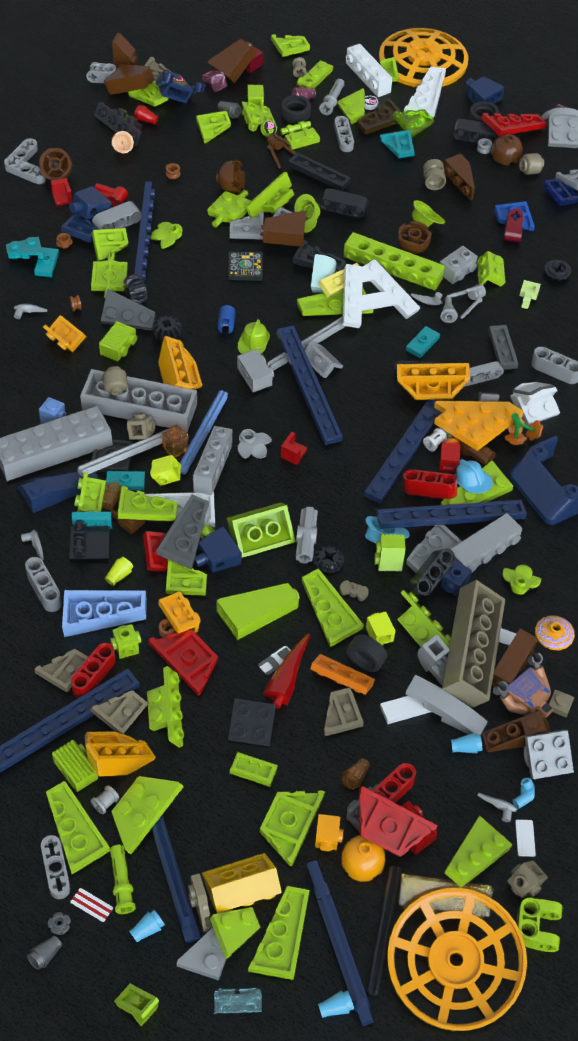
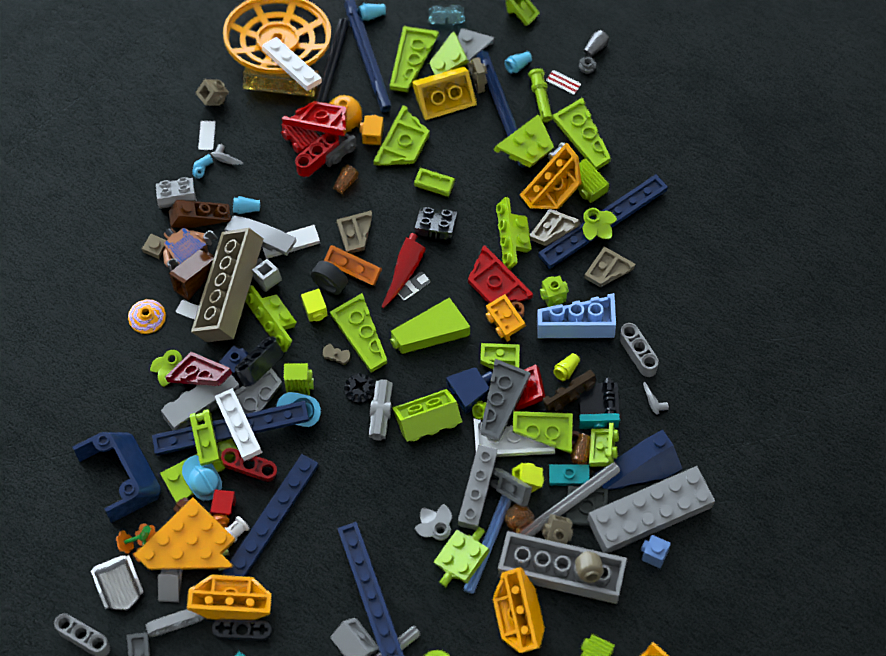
camera: 175 degrees left, 10 degrees up
light grey beam [41,835,70,899] -> none
red beam [71,643,116,698] -> none
light grey brick [237,349,274,392] -> none
red panel [281,432,307,465] -> none
lime wing [444,816,512,888] -> none
lime piece [516,898,562,952] -> none
none -> dark red wing [165,352,232,386]
none -> lime plate [190,409,221,466]
none -> white plate [215,388,262,461]
none -> white plate [262,37,321,91]
none -> lime plate [434,527,490,587]
none -> dark grey hinge [489,468,532,506]
none -> dark brown wing [542,369,597,413]
none -> lime plate [582,208,617,241]

